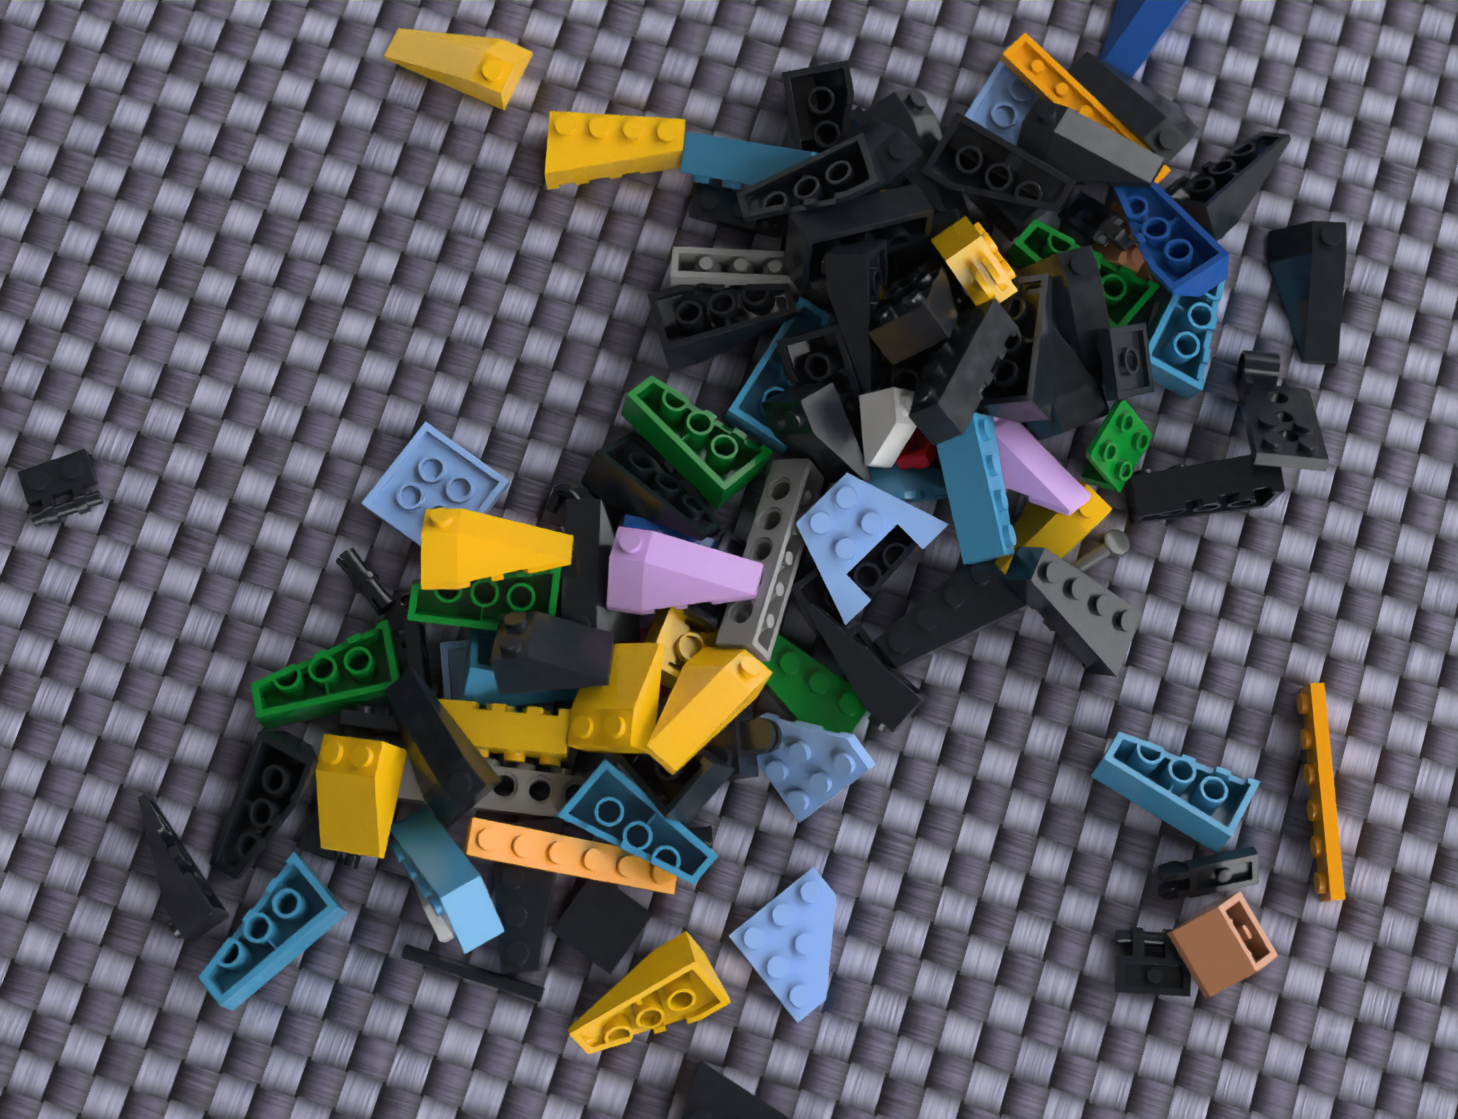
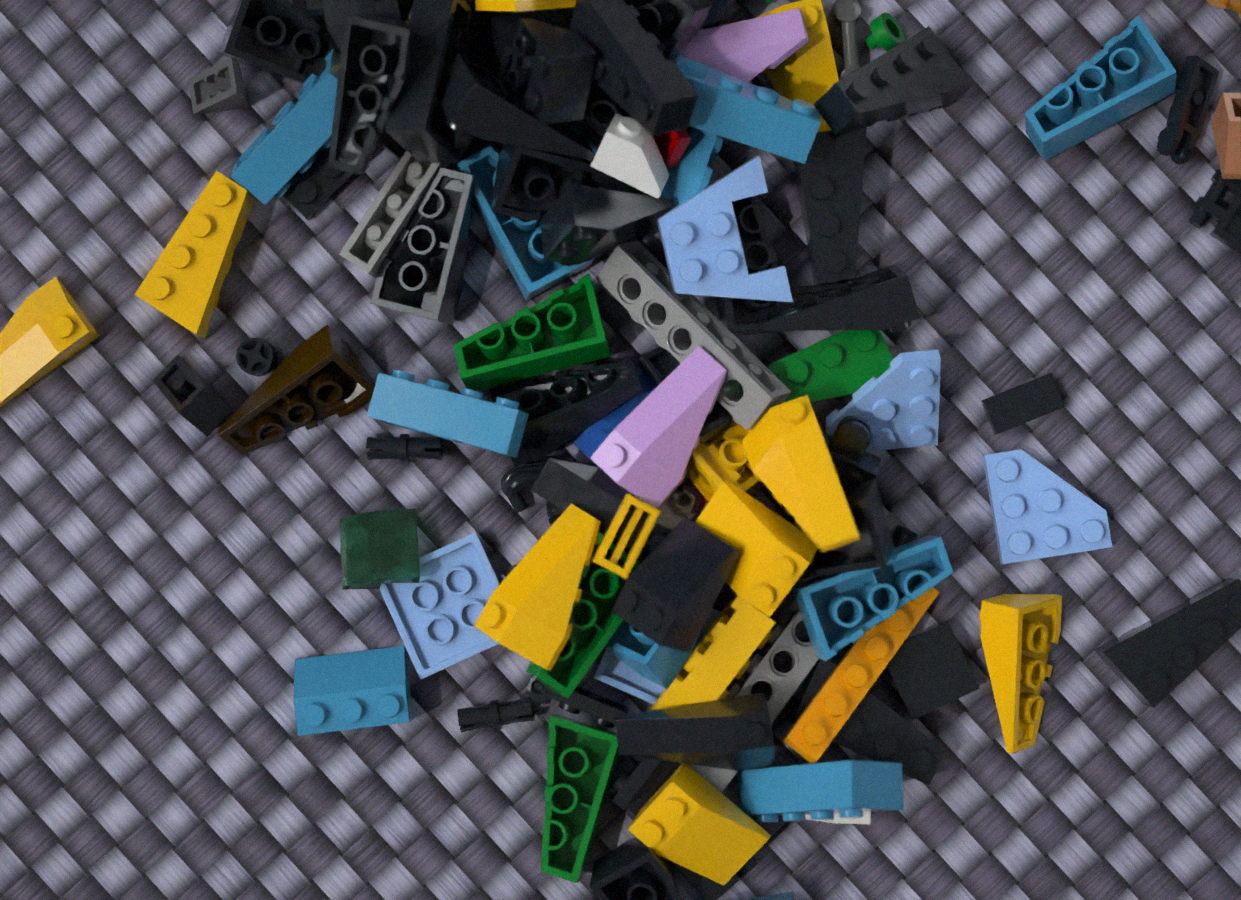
camera: 50 degrees left, 10 degrees up
black bar [401,944,545,1002] -> none
none -> black slope [152,355,233,437]
none -> dark grey slope [188,57,250,115]
none -> dark brown wedge [218,325,375,455]
none -> black wheel [236,338,277,377]
none -> dark azure slope [293,646,414,736]
none -> clear green slope [339,509,420,589]
none -> black pin [366,434,443,463]
none -> dark azure wedge [367,369,529,458]
none -> yellow tile [591,494,661,579]
none -> green tile [866,13,905,51]
none -> black tile [981,373,1065,435]

